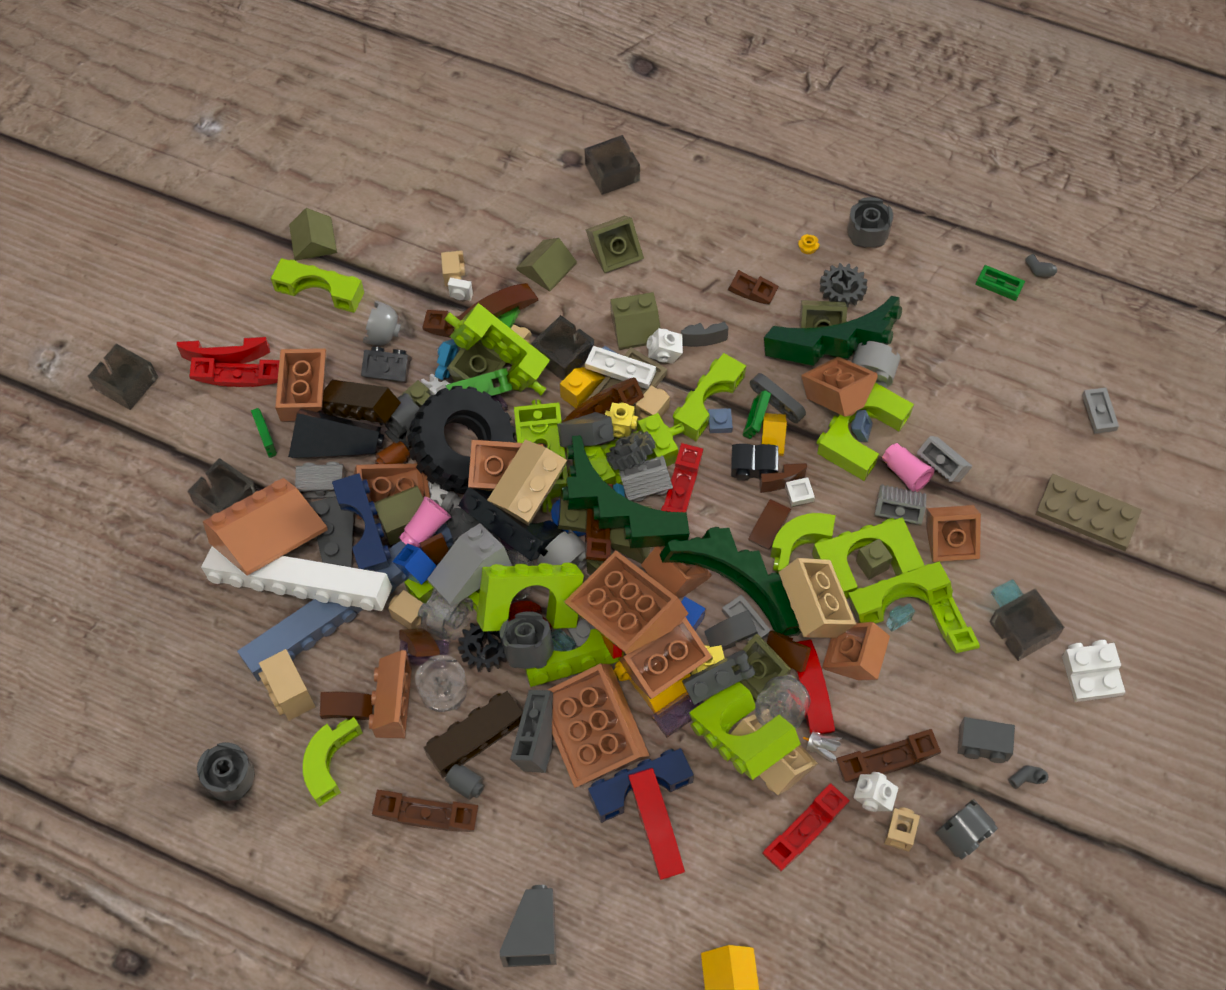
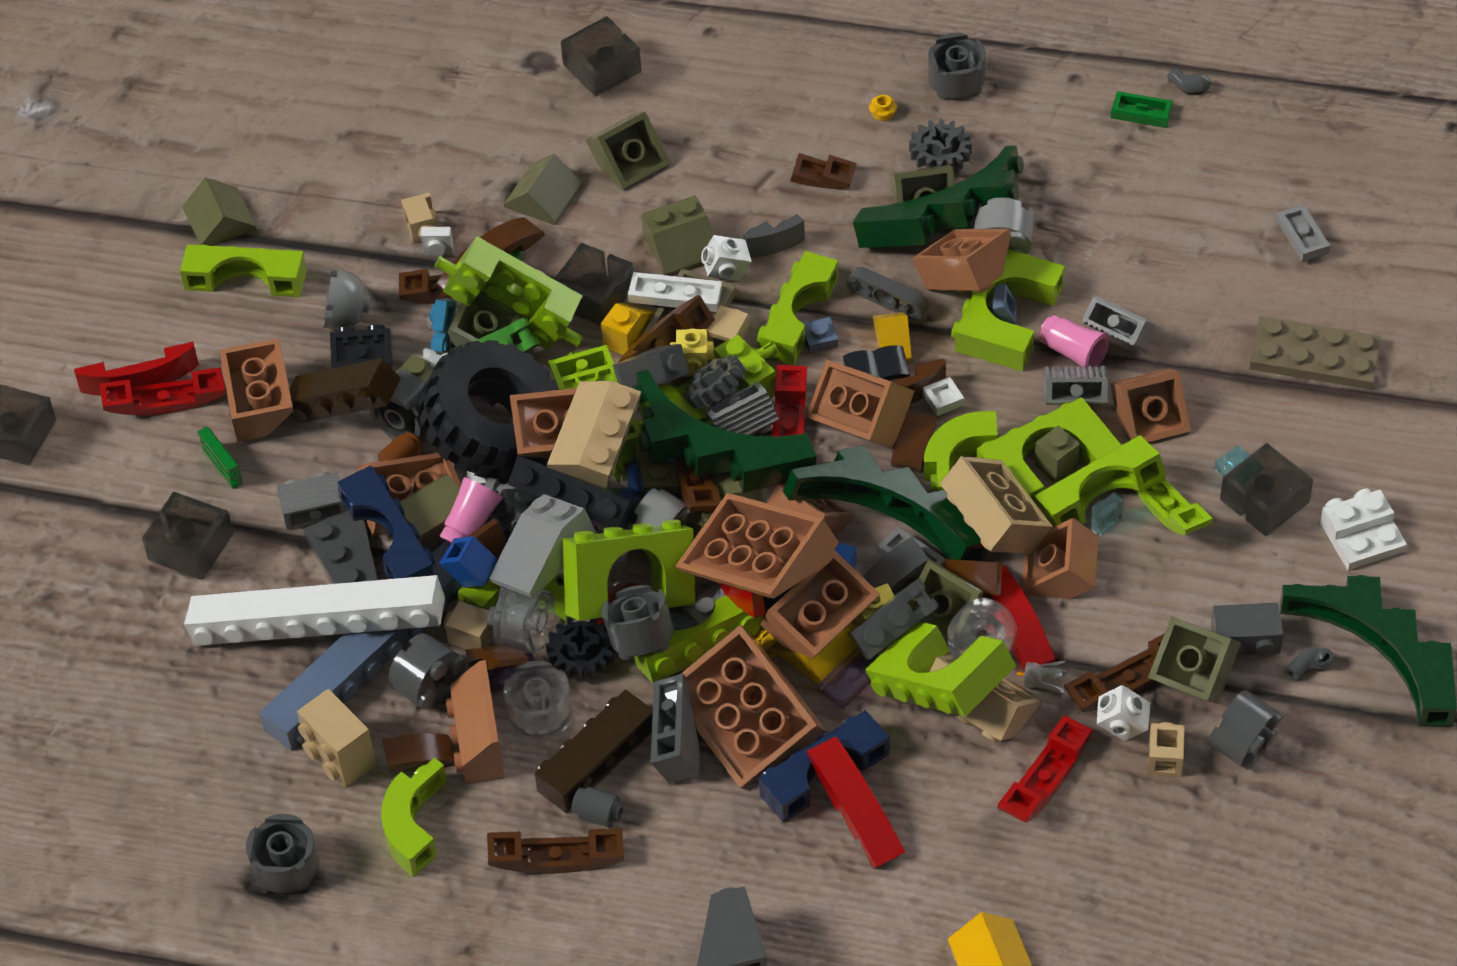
camera: 10 degrees left, 10 degrees down
nougat slope [203,478,328,576] -> none
black slope [288,408,384,458] -> none
green tile [743,390,771,439] -> none
none -> dark grey brick [388,633,466,709]
none -> nougat slope [805,360,915,449]
none -> olive slope [1148,616,1242,704]
none -> dark green arch [1280,575,1457,727]

